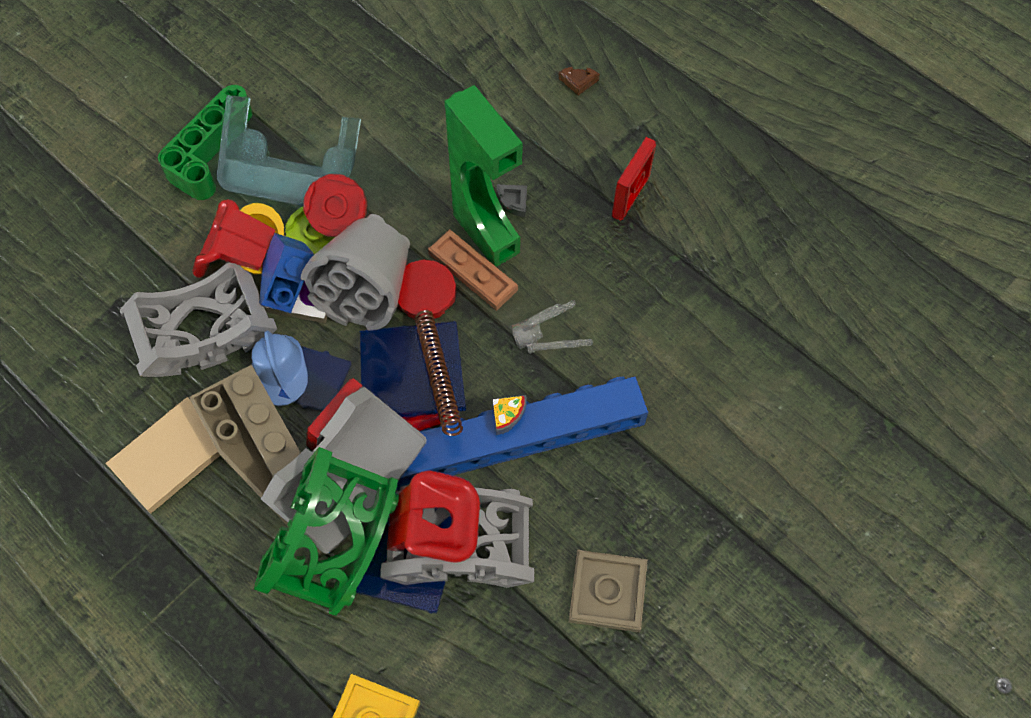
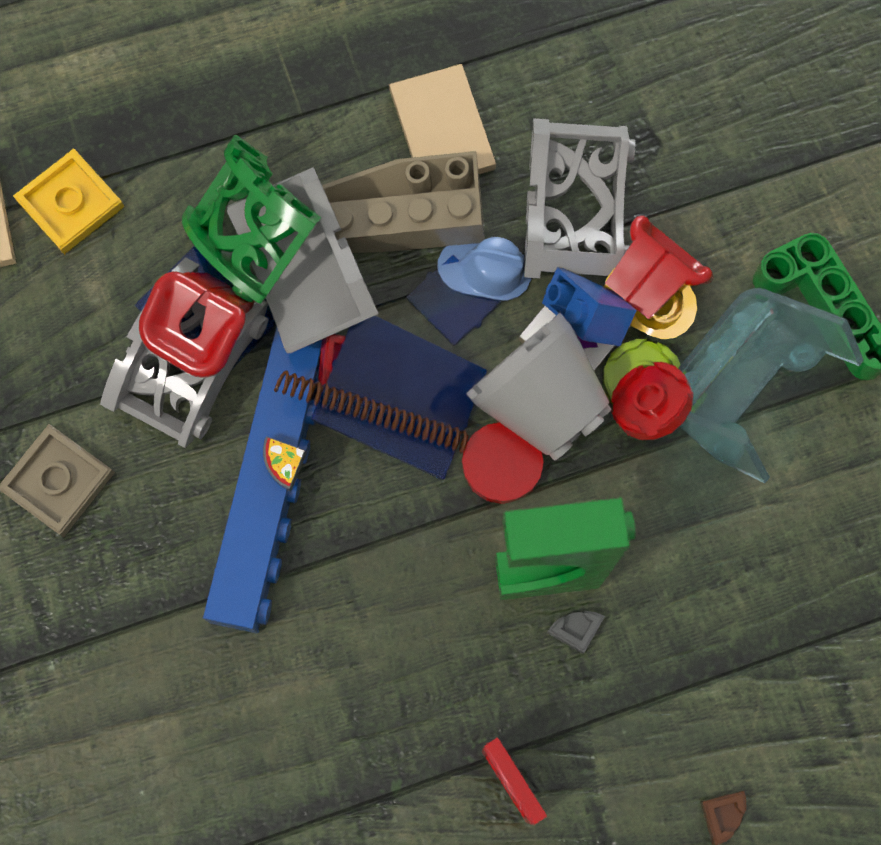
camera: 120 degrees right, 10 degrees up
red tile [306,378,363,451] -> none
nougat tile [428,229,518,311] -> none
clear plant [511,300,593,354] -> none

